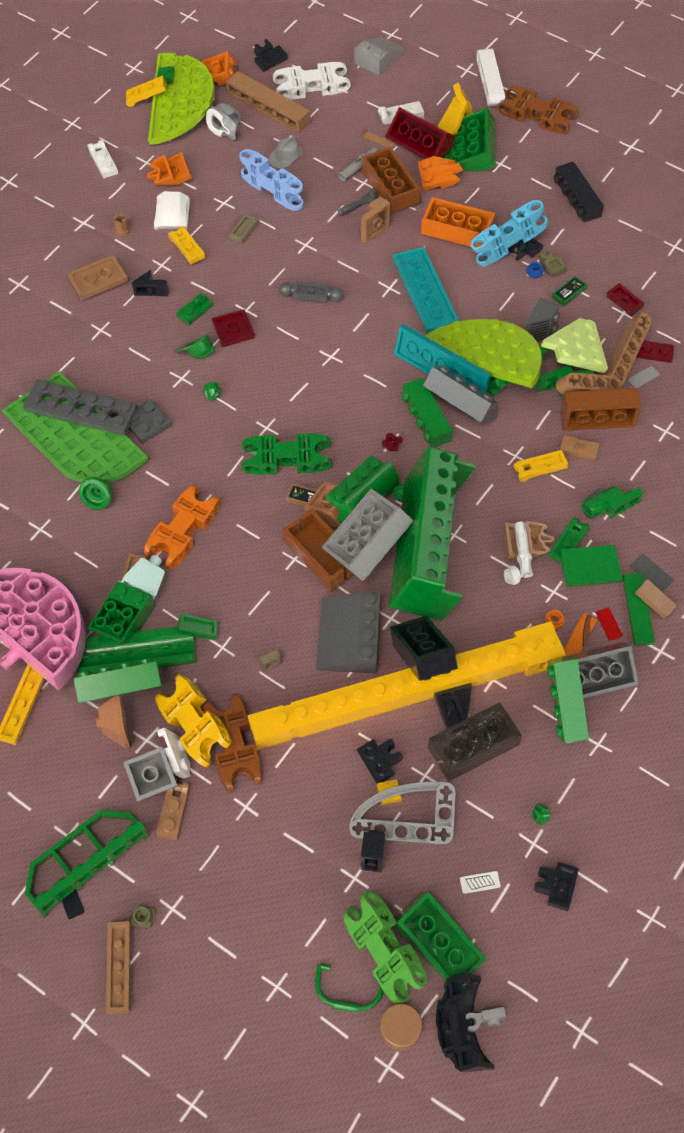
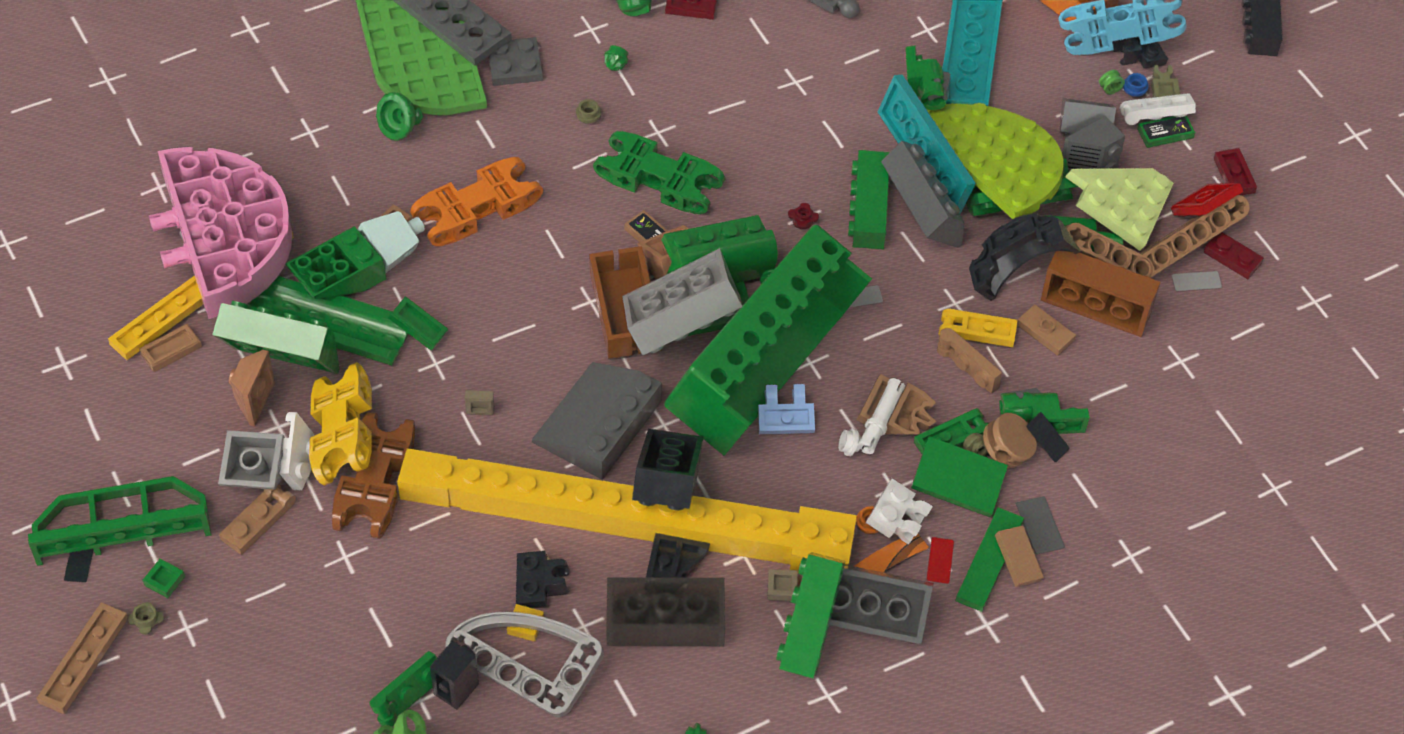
camera: 25 degrees right, 5 degrees down
none -> medium nougat tile [139,324,202,372]
none -> green plate [143,559,185,598]
none -> green plate [369,651,437,727]
none -> olive plate [576,99,601,123]
none -> light blue plate [758,384,815,434]
none -> dark tan plate [767,569,798,601]
none -> white plate [866,479,933,545]
none -> green plate [905,45,951,110]
none -> medium nougat plate [937,328,1002,394]
none -> olive plate [963,433,988,456]
none -> black windscreen [969,213,1080,301]
none -> medium nougat head [983,413,1037,468]
none -> black sticker [1026,412,1069,462]
none -> slope [1059,98,1116,137]
none -> bright green bush [1099,70,1125,95]
none -> white plate [1120,93,1195,125]
none -> red tile [1170,183,1244,216]

